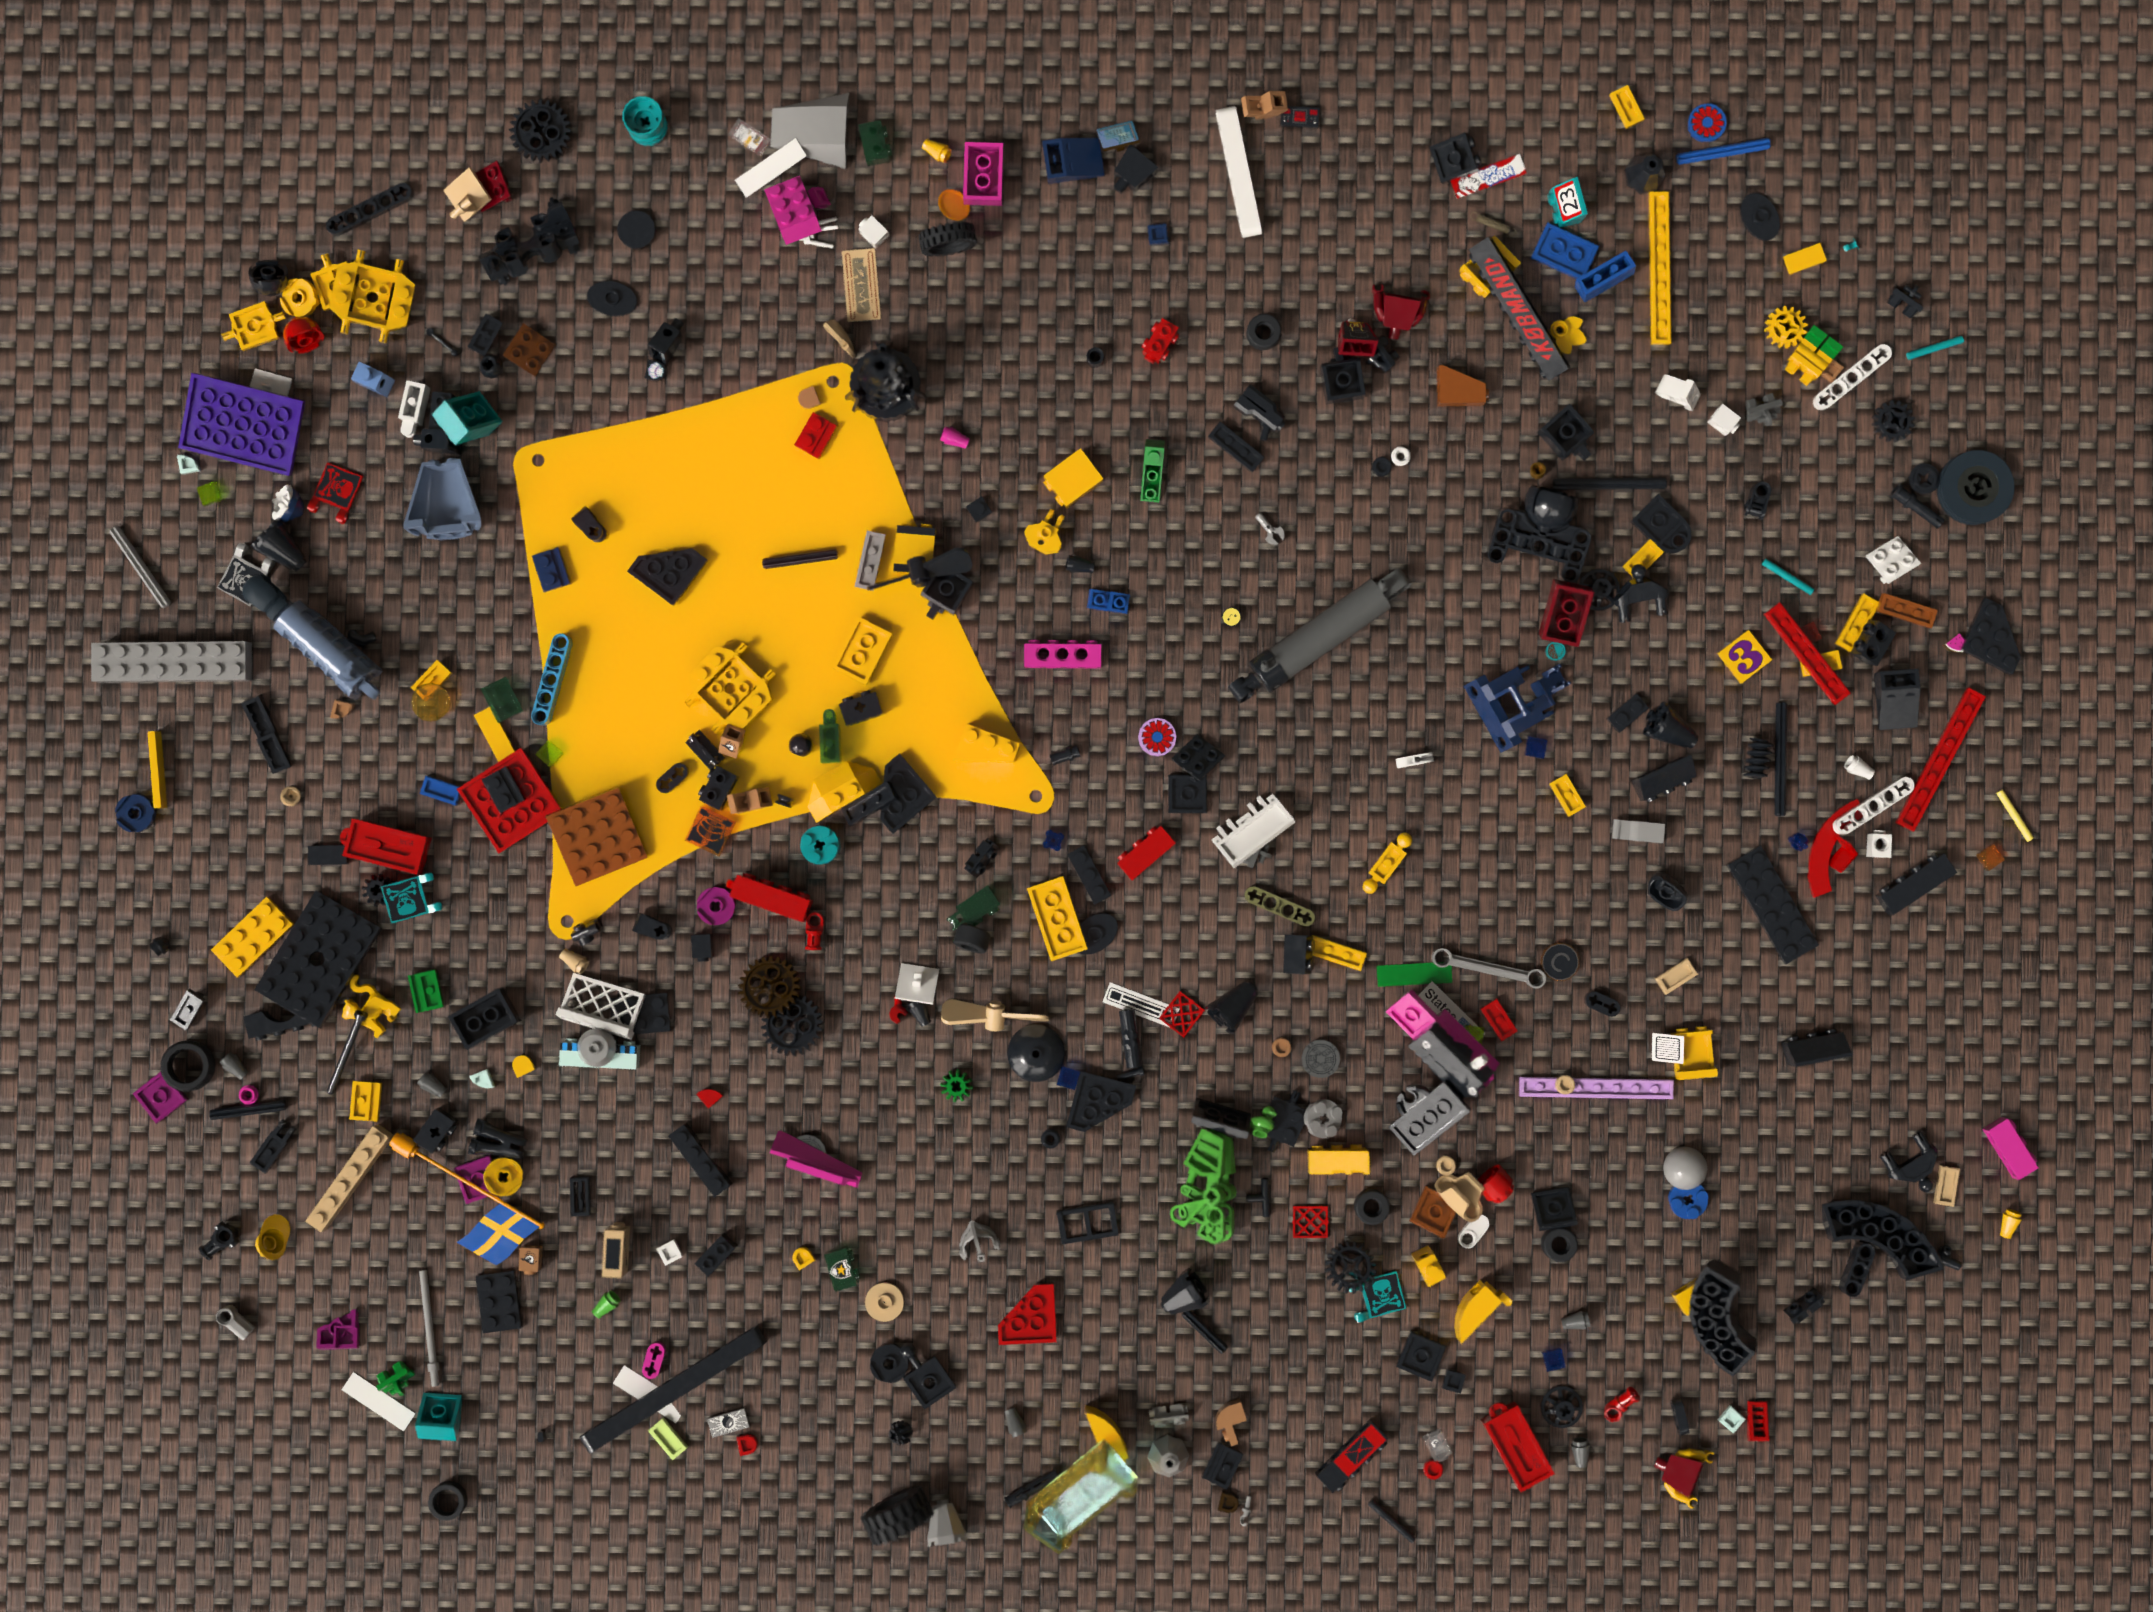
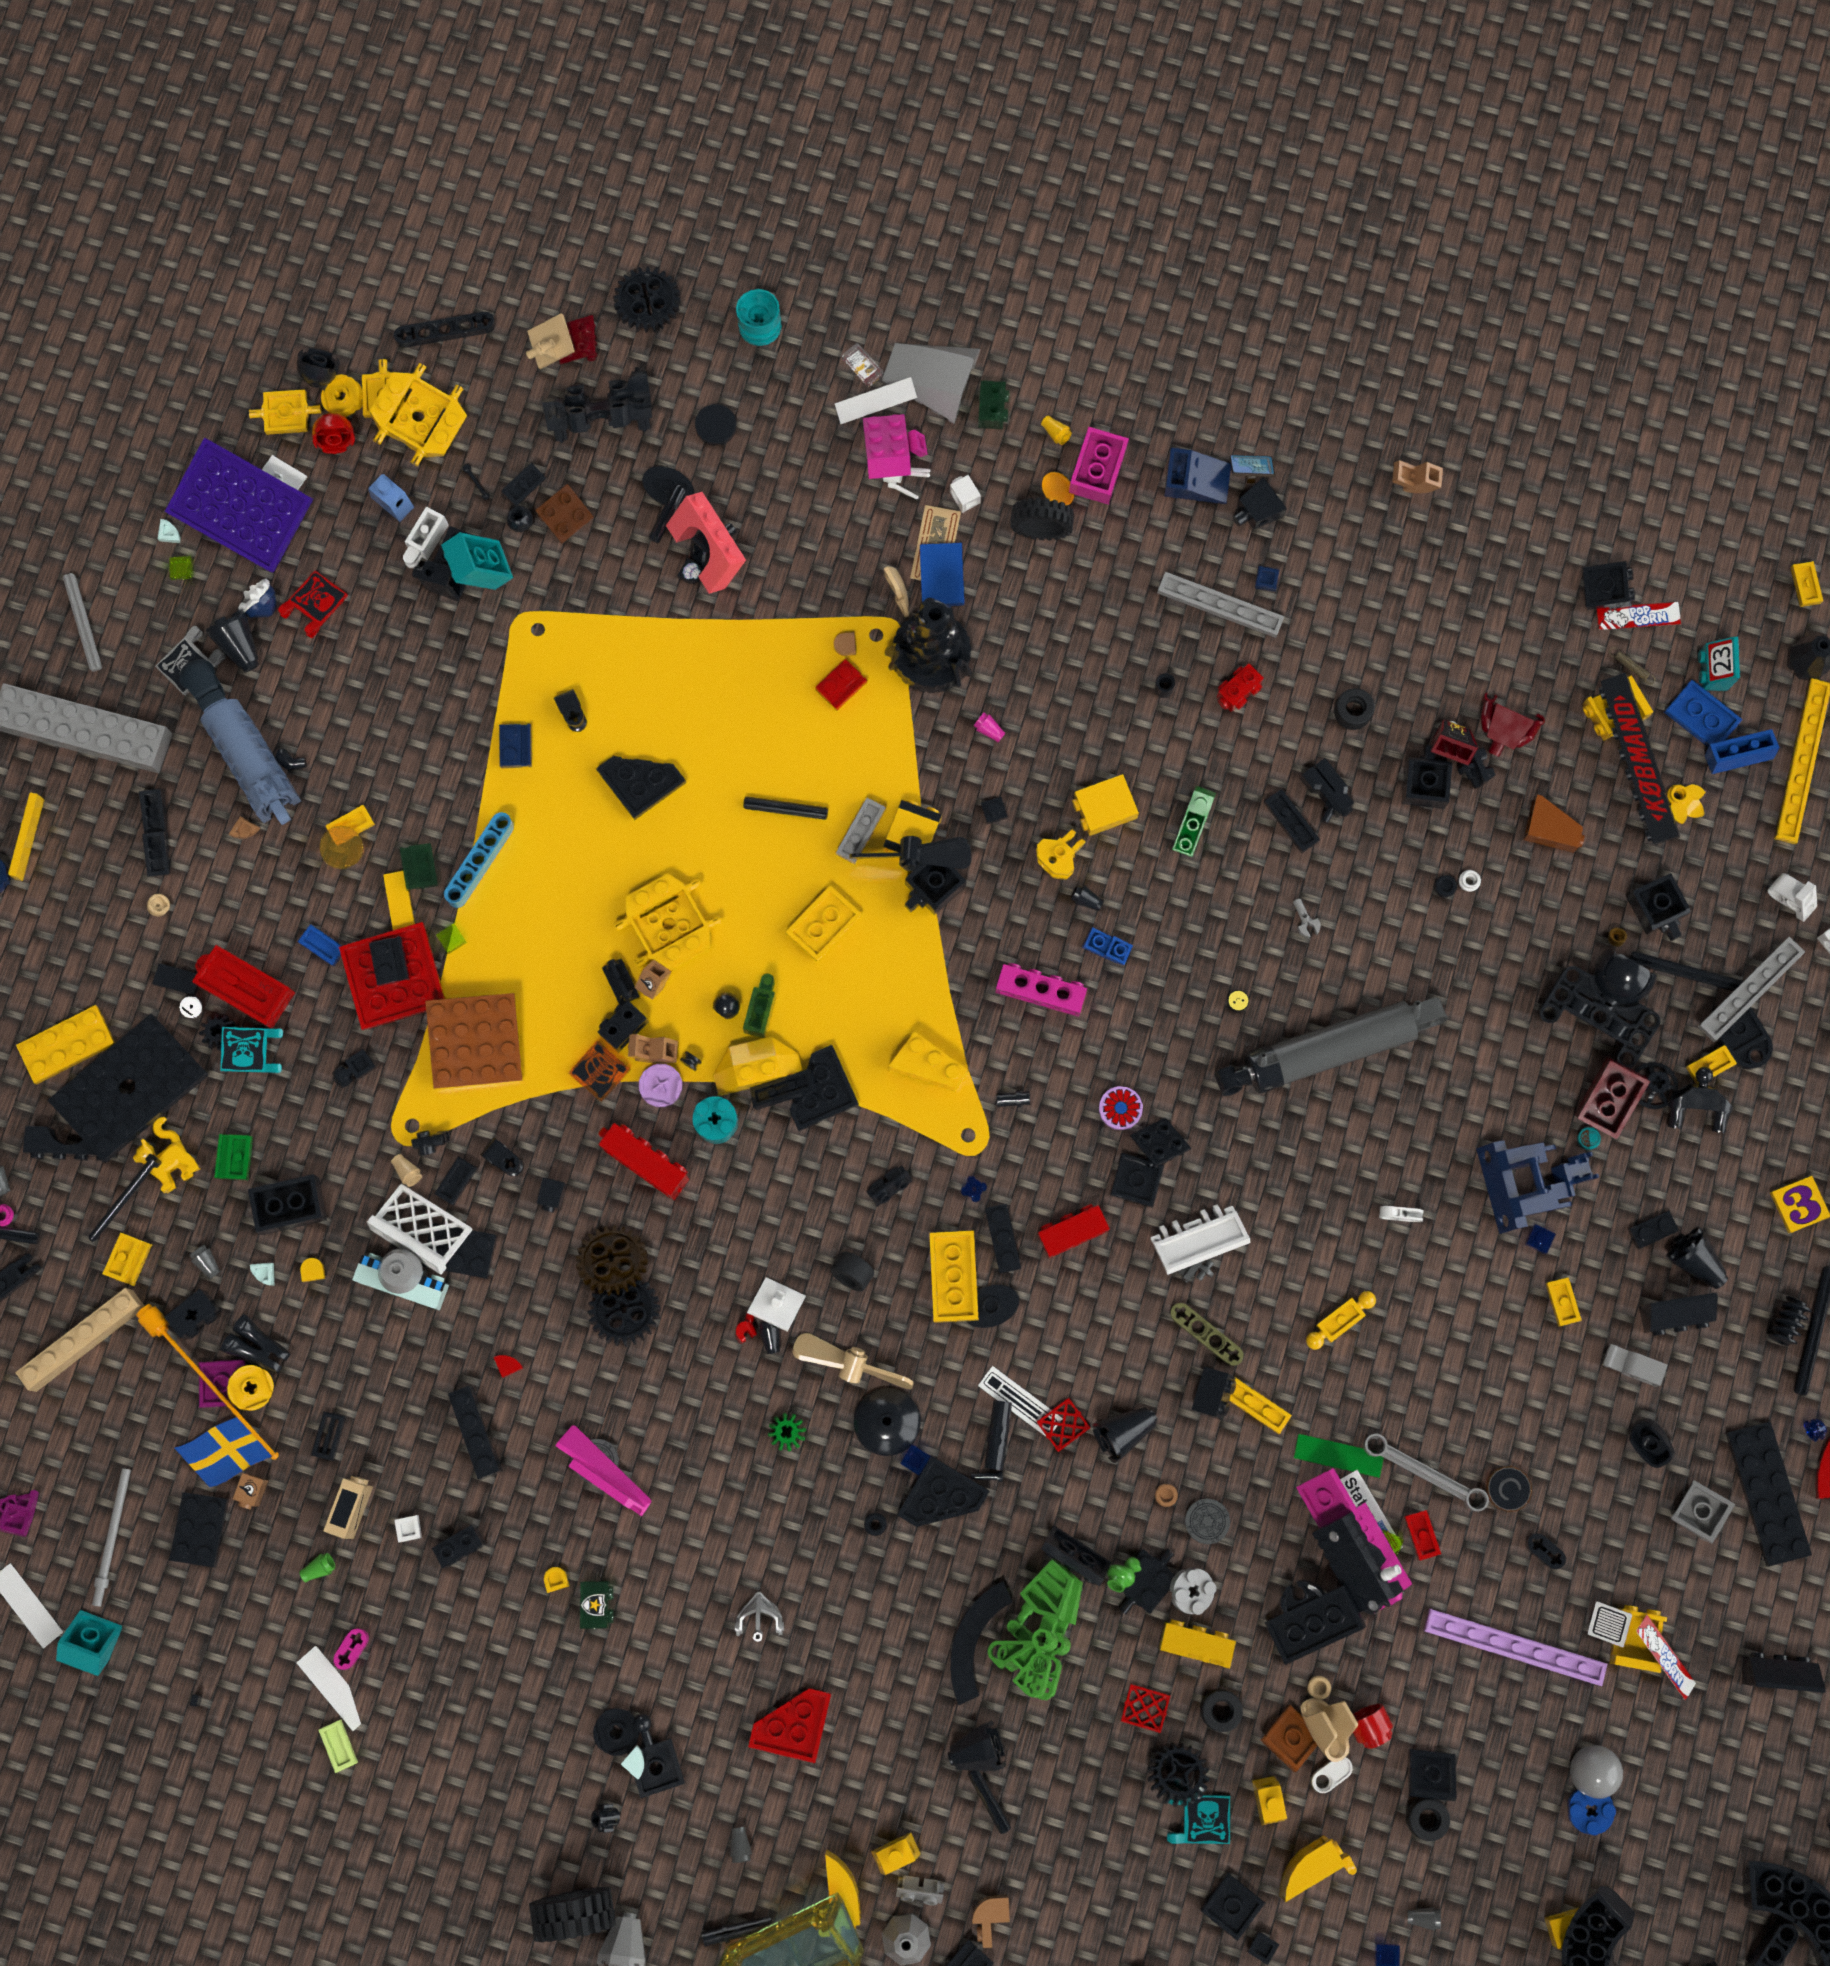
camera: 15 degrees right, 10 degrees down
green hips [376,1361,415,1396] -> none
sand blue cone [404,458,482,540] -> none
black tyre [428,1481,467,1521] -> none
black beam [579,1325,768,1454] -> none
black beam [656,763,689,793] -> none
magenta plate [697,887,736,925] -> none
tile [707,1408,750,1438] -> none
red tile [736,1434,758,1456] -> none
red connector [805,912,824,950] -> none
black brick [839,690,884,727] -> none
tan piece [865,1282,904,1322] -> none
clear green brick [946,885,1001,930] -> none
black window [1056,1201,1119,1245] -> none
white beam [1216,106,1262,238] -> none
black piece [1246,1178,1270,1217] -> none
tile [1280,106,1319,129] -> none
tan tile [1555,1075,1575,1095] -> none
tan tile [1654,958,1698,995] -> none
none -> tile [180,995,203,1018]
none -> black plate [332,1049,376,1088]
none -> black plate [434,1156,478,1206]
none -> light aqua tile [621,1745,644,1779]
none -> lavender tile [639,1064,683,1107]
none -> black axle [649,484,685,543]
none -> coral arch [666,492,746,594]
none -> yellow torso [871,1832,921,1875]
none -> blue tile [920,543,964,606]
none -> black tile [950,1581,1013,1705]
none -> light grey plate [1157,572,1284,638]
none -> sticker [1636,1615,1696,1700]
none -> light grey slope [1671,1480,1735,1544]
none -> light grey plate [1698,937,1805,1042]

